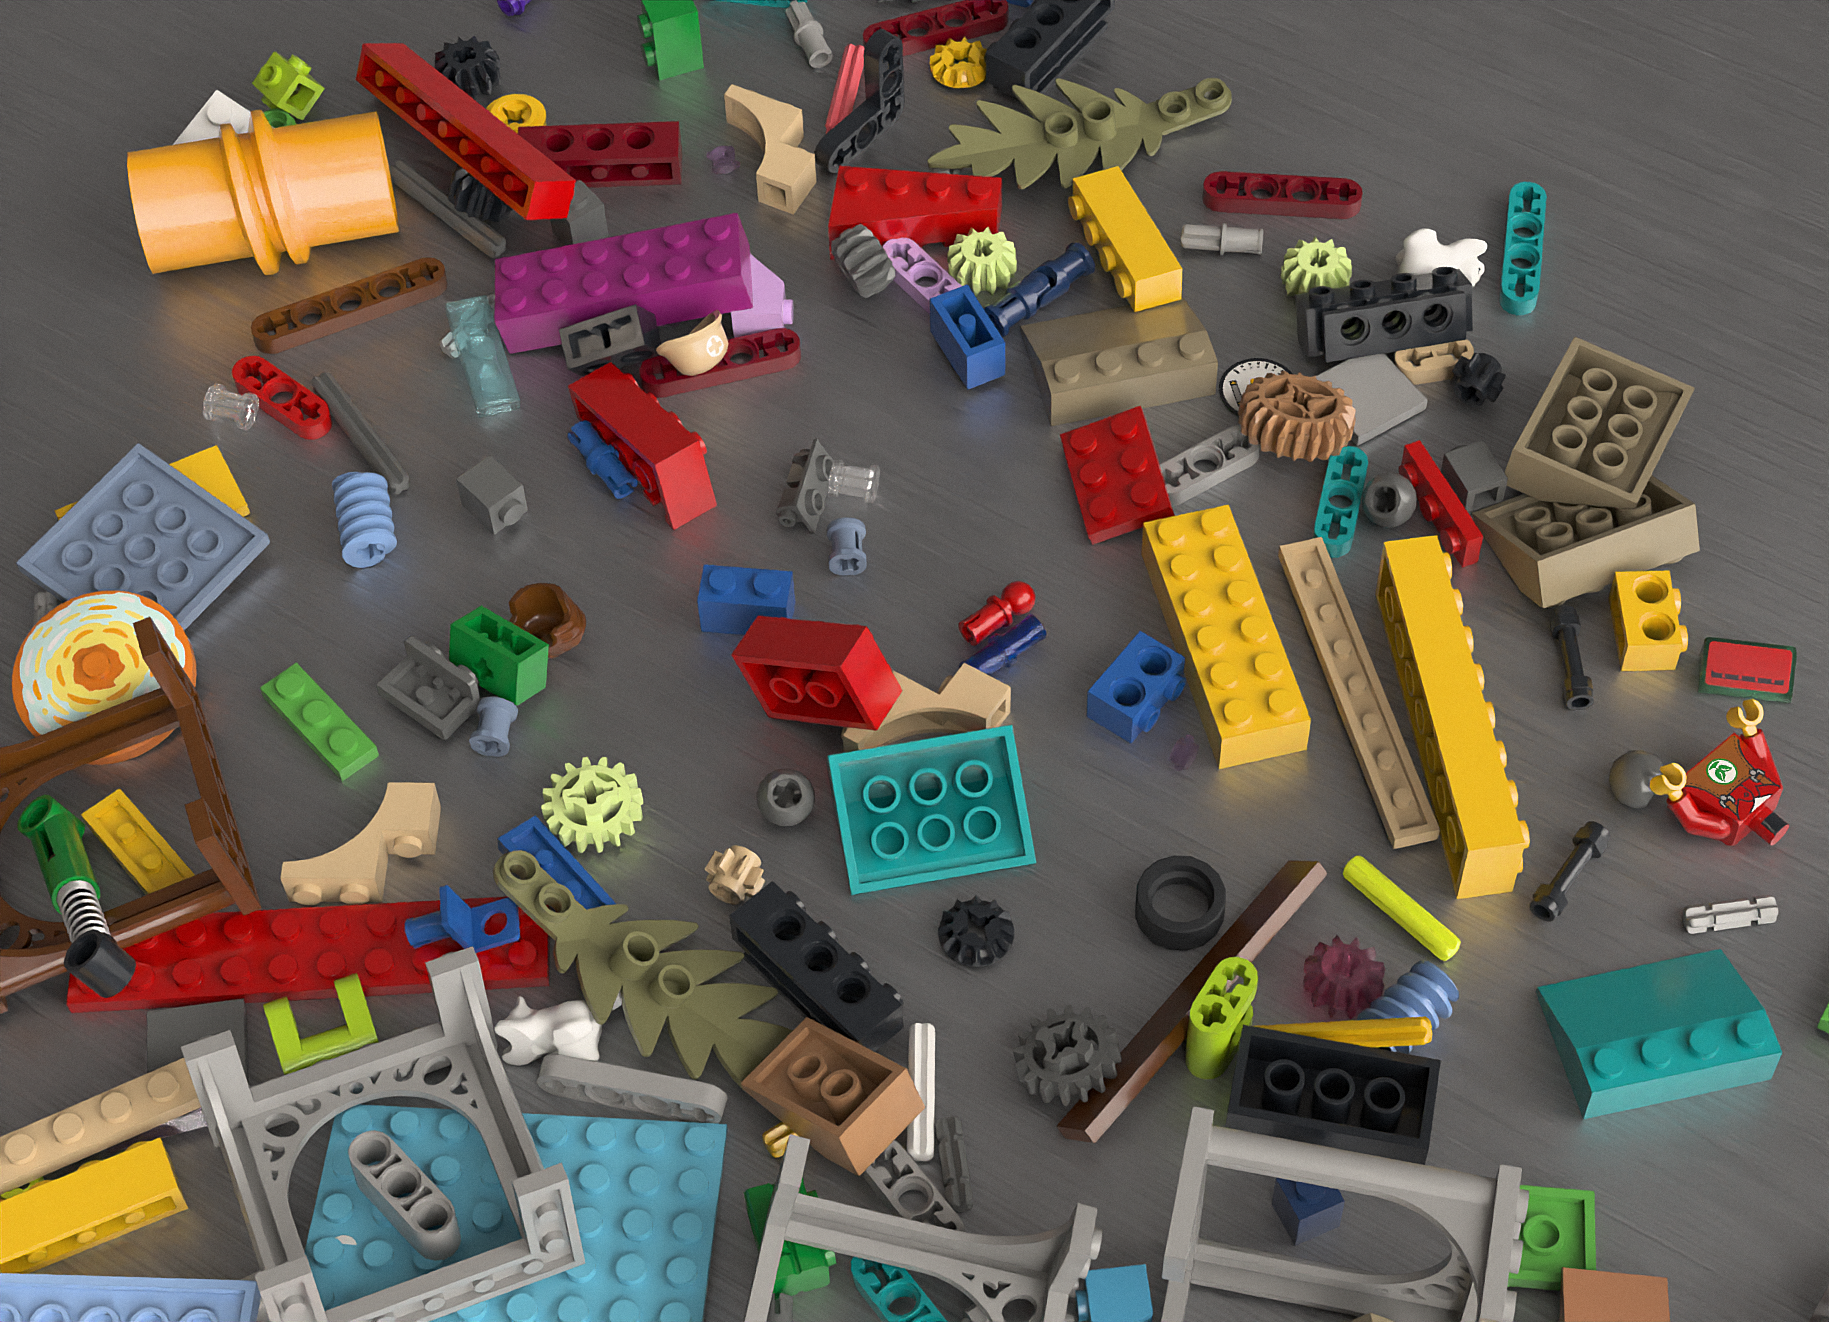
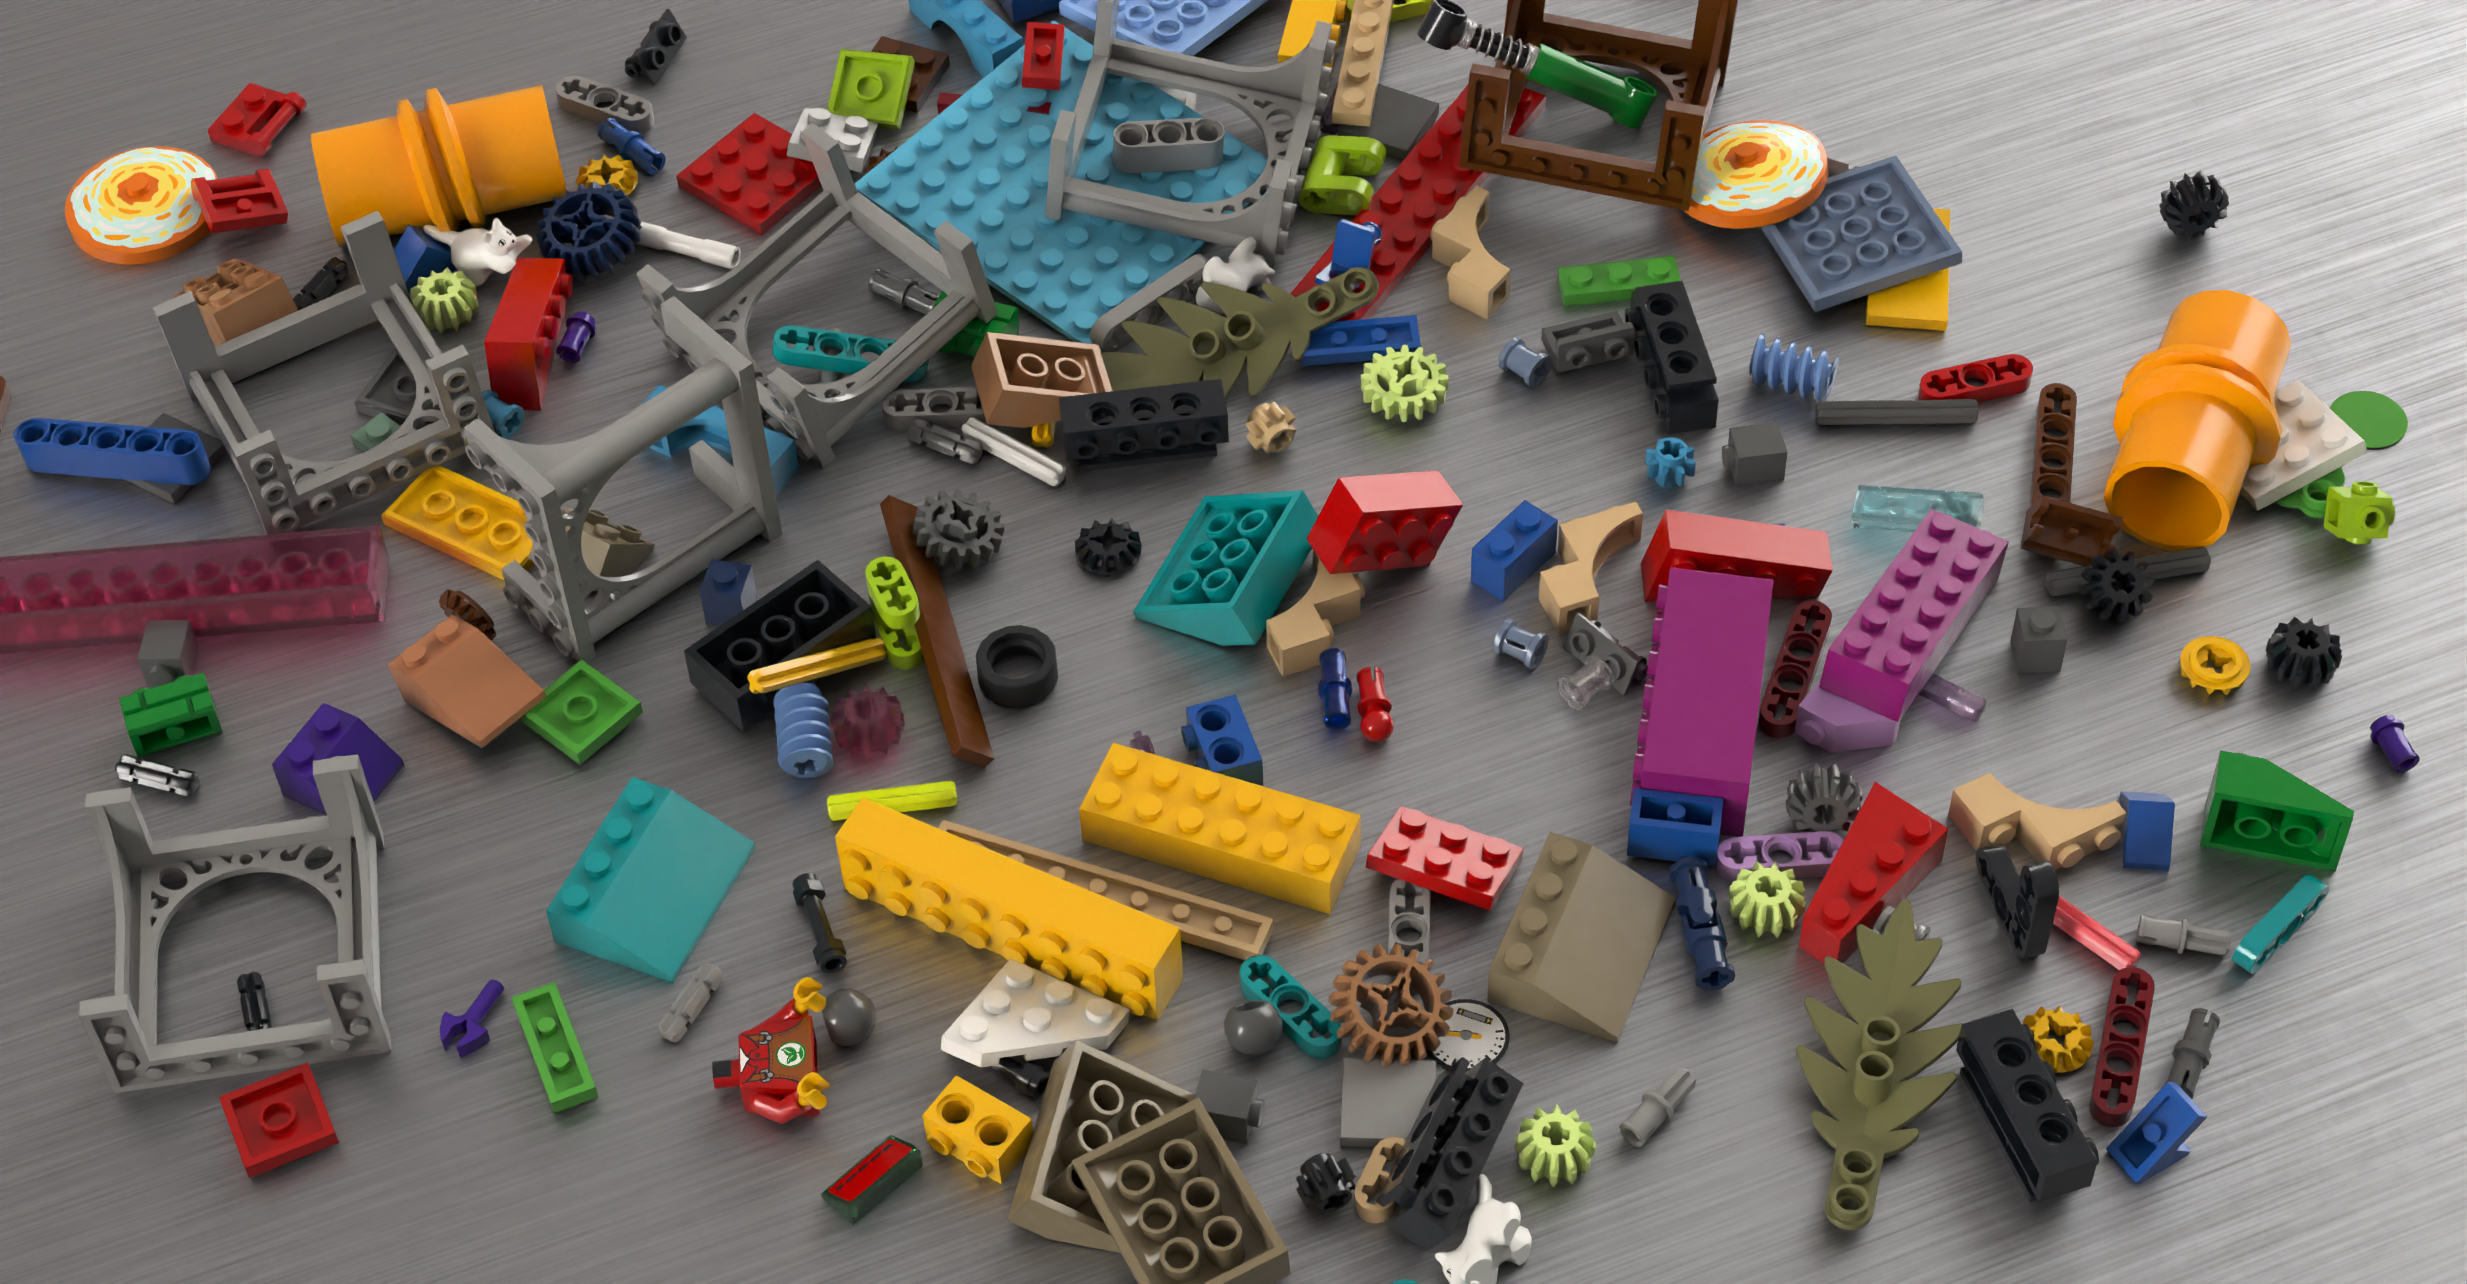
camera: 125 degrees right, 5 degrees down
yellow plate [81,788,195,895] -> none
clear bush [202,383,259,431] -> none
red brick [355,43,576,220] -> none
green brick [449,605,549,706] -> none
reddish brown hair [509,583,586,660] -> none
dark red brick [518,121,682,188] -> none
black brick [559,304,661,377] -> none
tan helmet [656,310,729,376] -> none
clear purple piece [707,146,740,174] -> none
dark grey piece [756,768,815,826] -> none
yellow brick [1068,166,1182,312] -> none
dark red beam [1202,171,1363,219] -> none
red plate [1398,440,1483,568] -> none
none -> white plate [941,959,1130,1067]
none -> tan arch [1539,501,1643,635]
none -> black brick [1625,281,1719,434]
none -> magenta brick [1630,568,1774,837]
none -> dark azure gear [1645,437,1696,488]
none -> reddish brown hinge [2020,495,2123,566]
none -> blue slope [2119,791,2175,871]
none -> bright green sticker [2330,391,2408,448]

